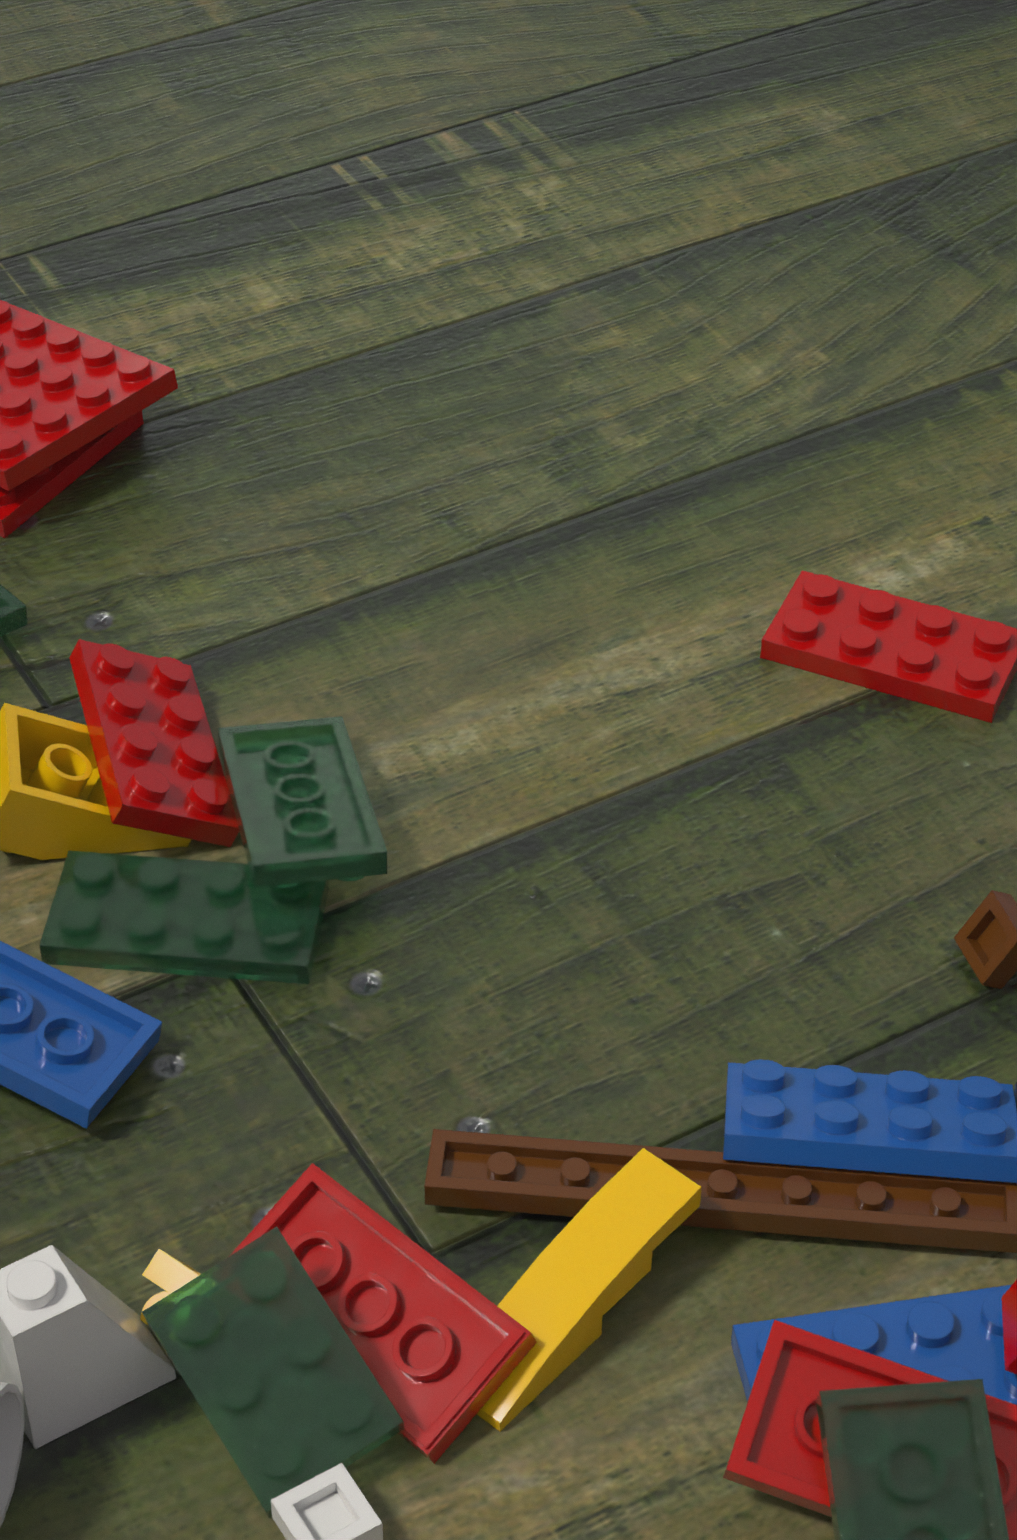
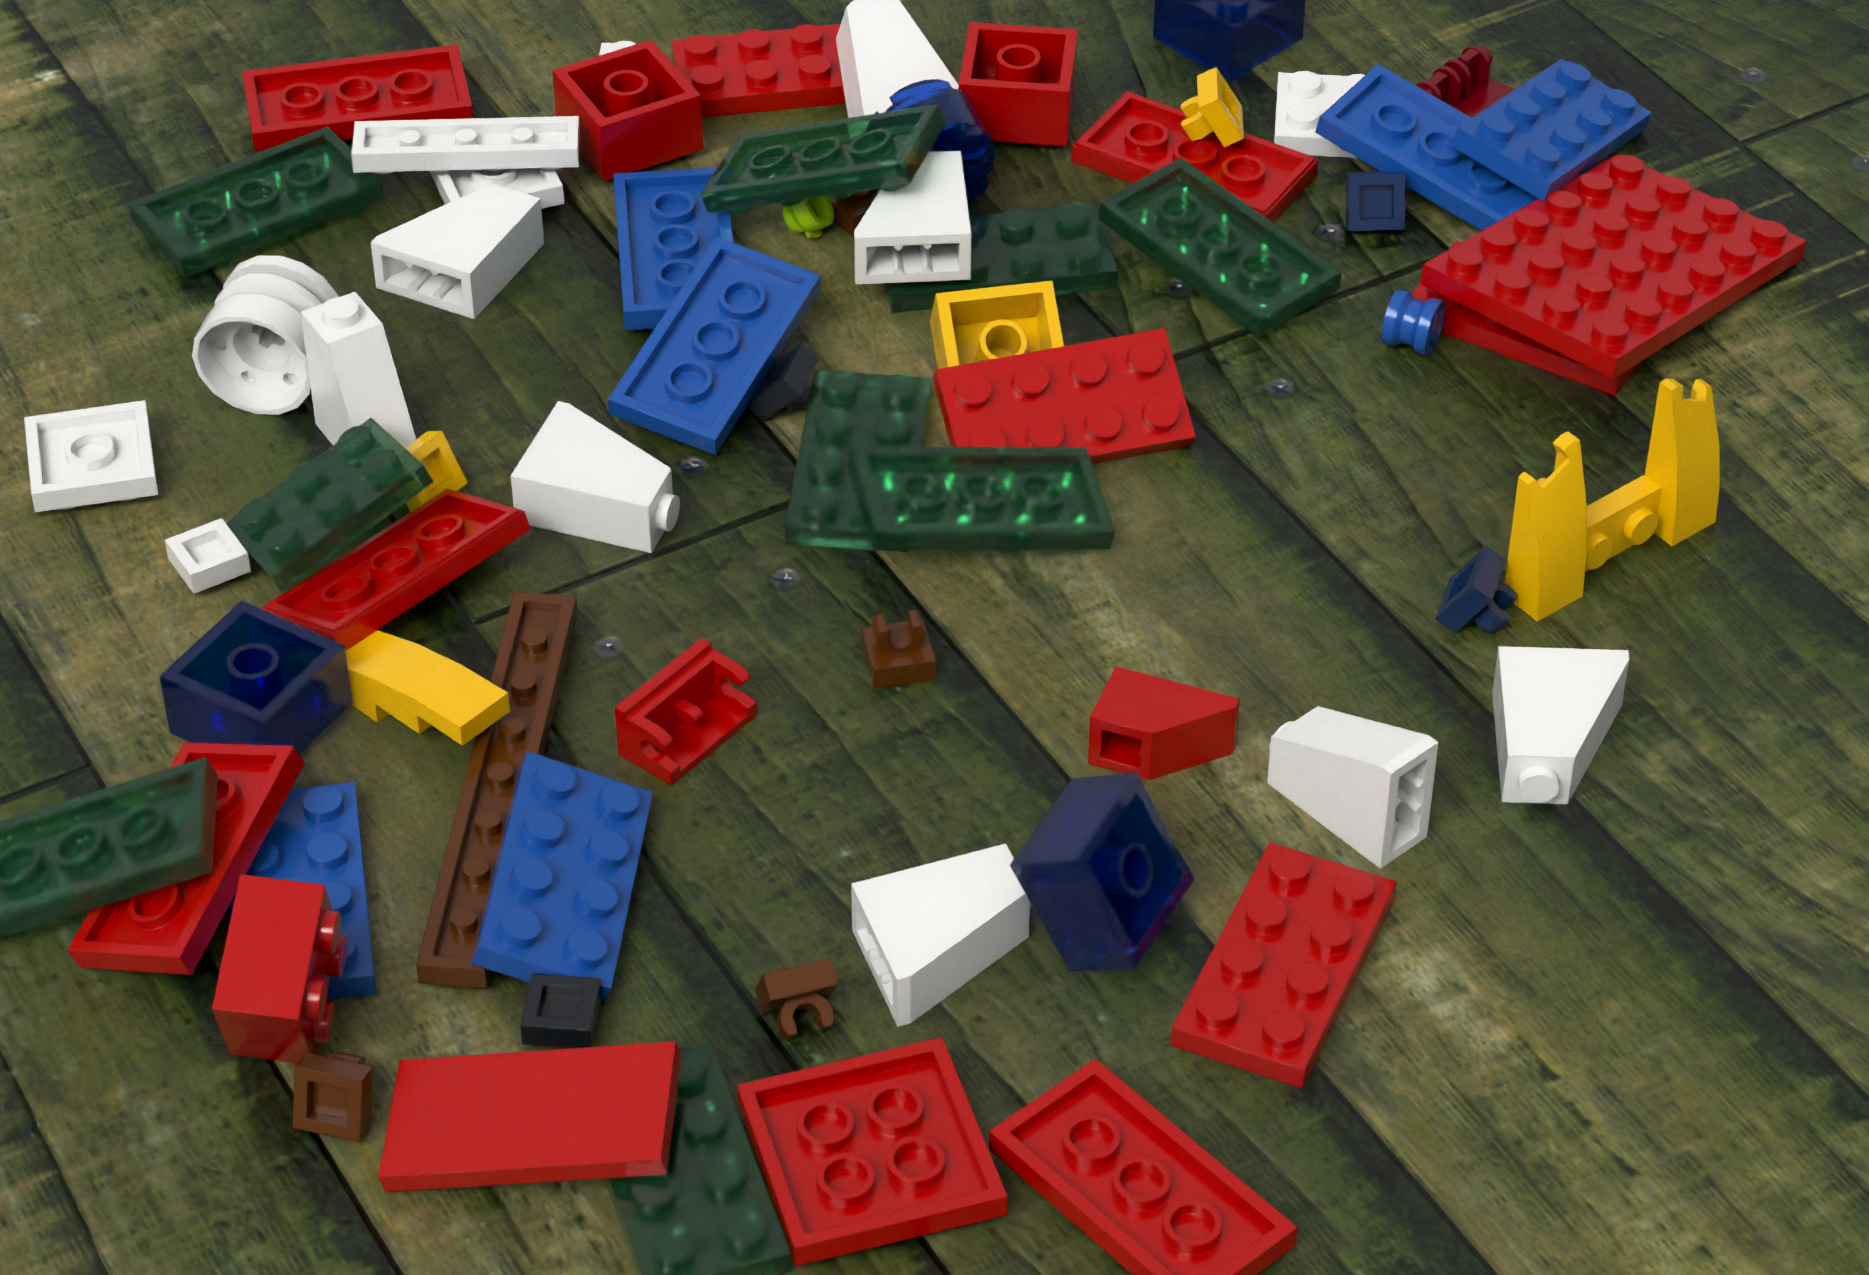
camera: 90 degrees right, 0 degrees up
none -> clear blue brick [159,600,353,754]
none -> white slope [511,401,680,553]
none -> red hinge [615,638,757,786]
none -> black plate [747,343,818,422]
none -> white slope [851,844,1038,1027]
none -> reddish brown tile [861,609,936,689]
none -> clear blue brick [1010,773,1194,971]
none -> red slope [1088,666,1240,780]
none -> white slope [1267,706,1438,869]
none -> blue wheel [1381,288,1446,357]
none -> dark blue tile [1435,546,1517,634]
none -> white slope [1492,646,1629,804]
none -> yellow wedge [1504,379,1720,622]

